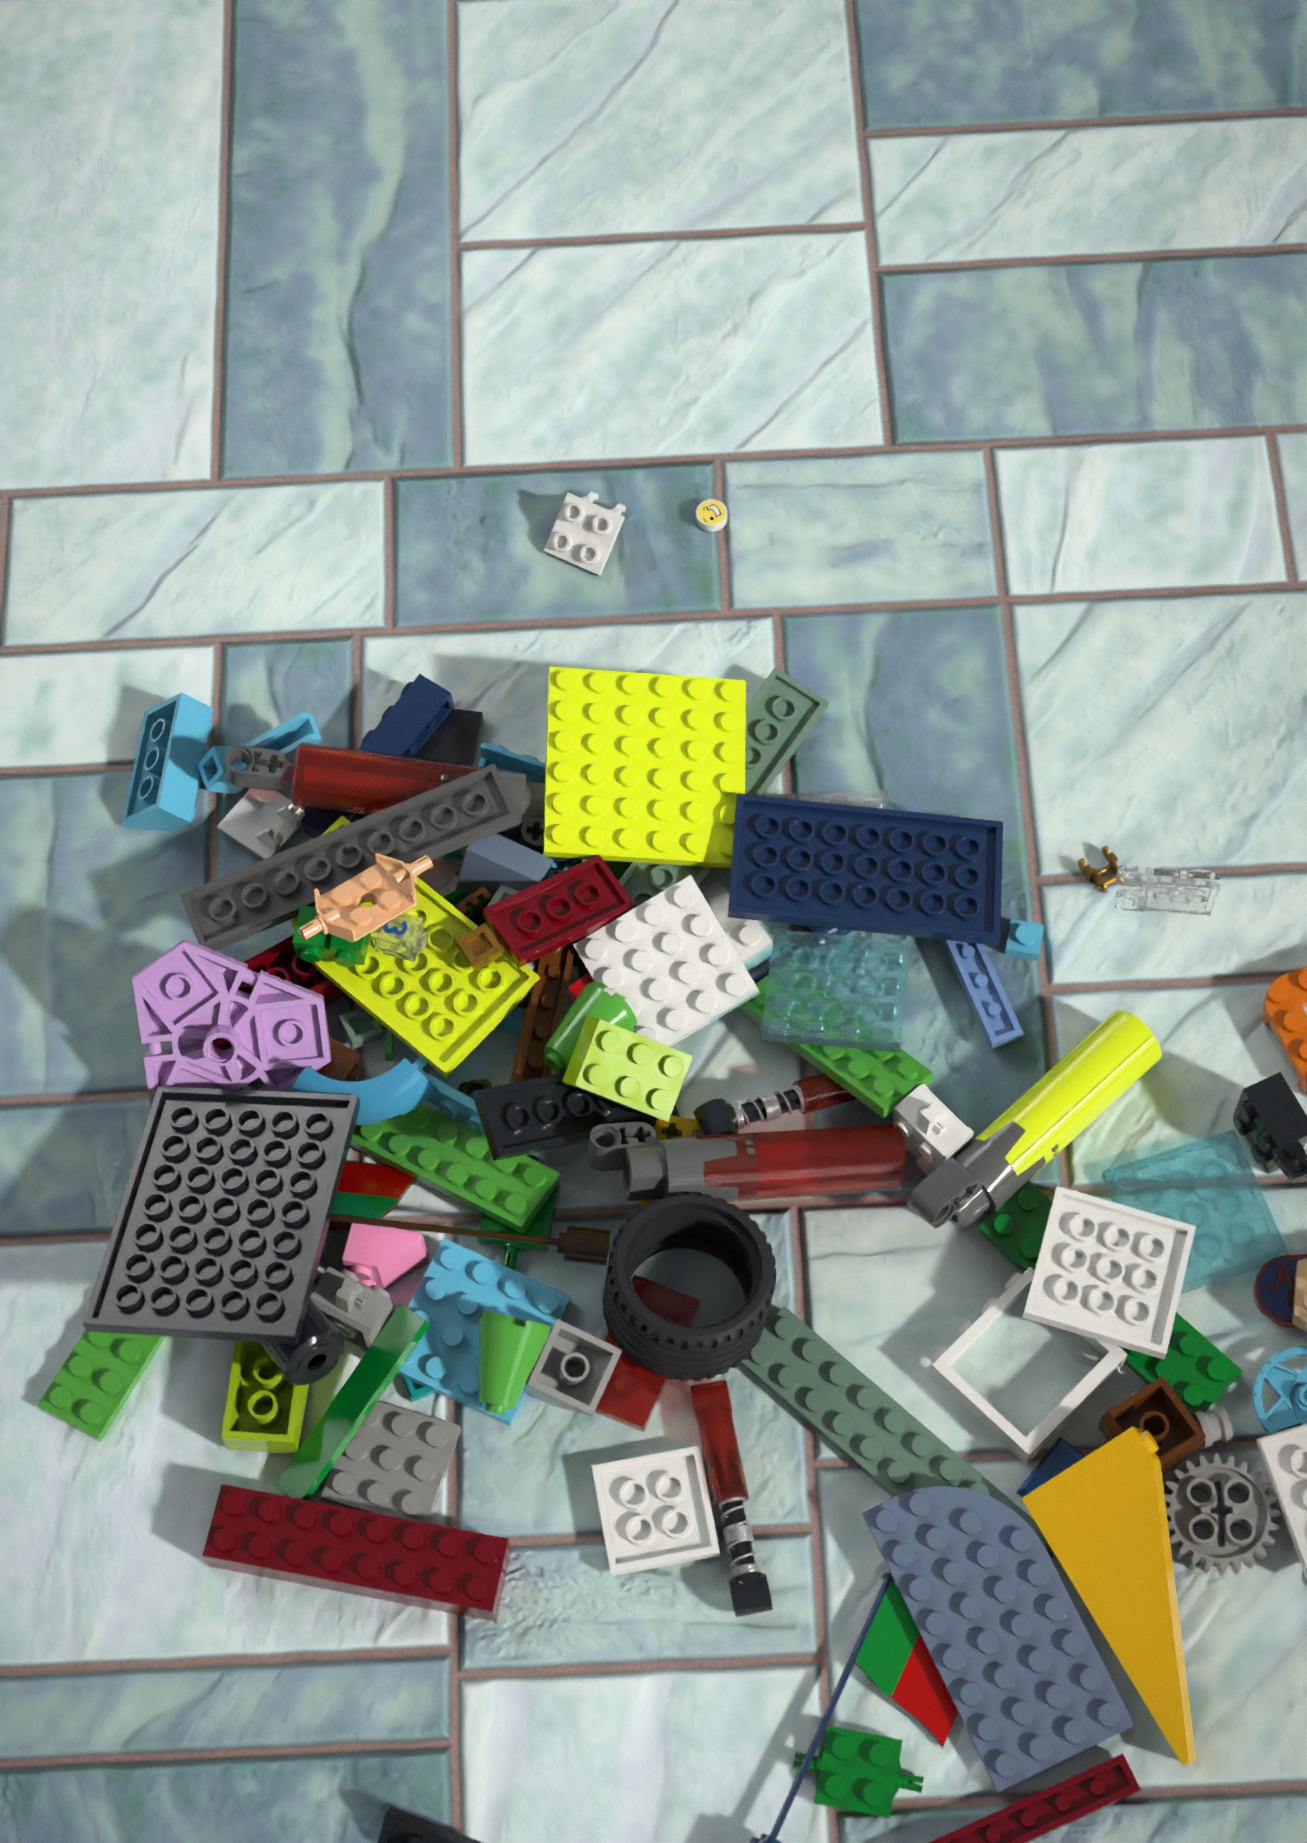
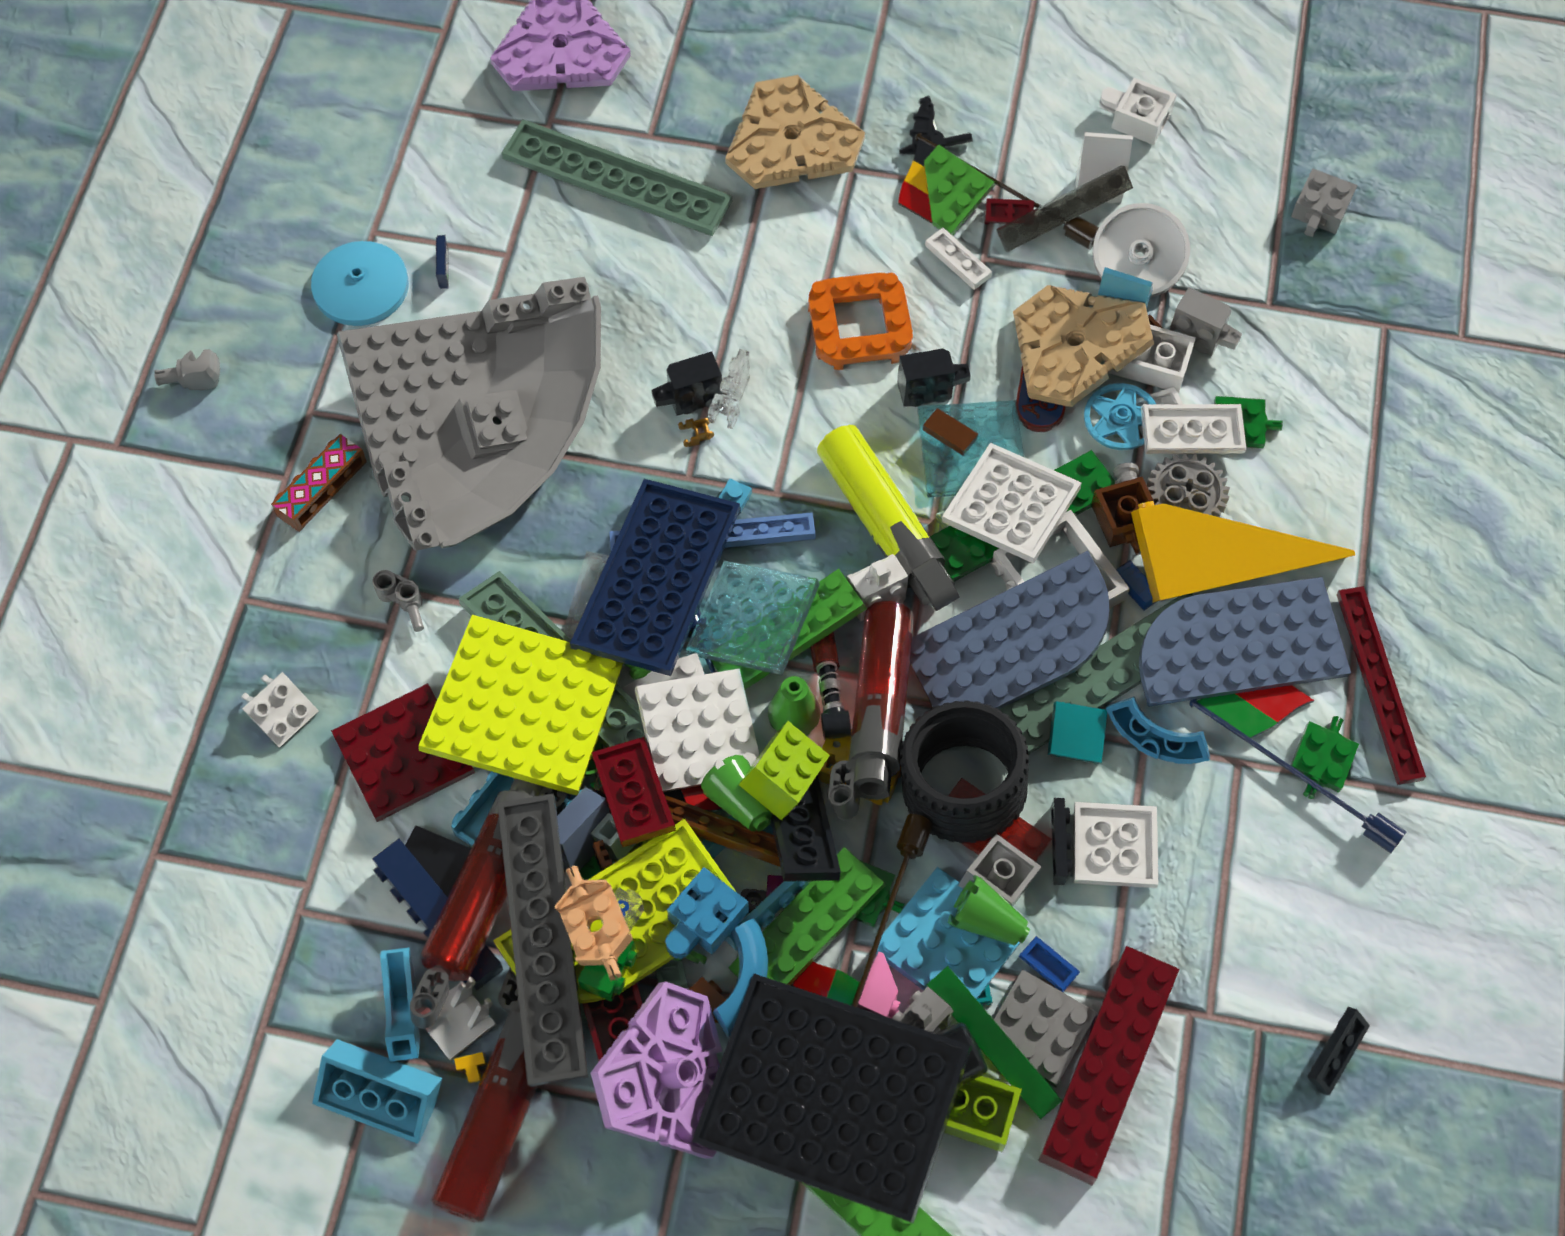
camera: 80 degrees left, 0 degrees up
pearl gold plate [456,923,504,972] -> none
piece [690,1379,773,1617] -> none
tile [696,499,727,532] -> none
none -> light grey piece [154,349,220,390]
none -> dark orange brick [271,434,367,532]
none -> medium azure dish [311,241,409,326]
none -> dark red plate [331,683,475,822]
none -> light grey panel [337,277,601,551]
none -> light grey beam [372,570,424,632]
none -> clear red piece [431,968,538,1223]
none -> dark blue tile [436,235,449,289]
none -> yellow tile [454,1052,487,1083]
none -> black hinge [651,351,723,416]
none -> dark azure brick [665,867,748,959]
none -> bright green cone [768,676,821,736]
none -> sand blue plate [900,551,1109,709]
none -> reddish brown tile [922,408,978,456]
none -> blue tile [1018,936,1080,992]
none -> teal tile [1048,701,1107,764]
none -> black plate [1051,798,1072,885]
none -> dark azure brick [1106,696,1210,764]

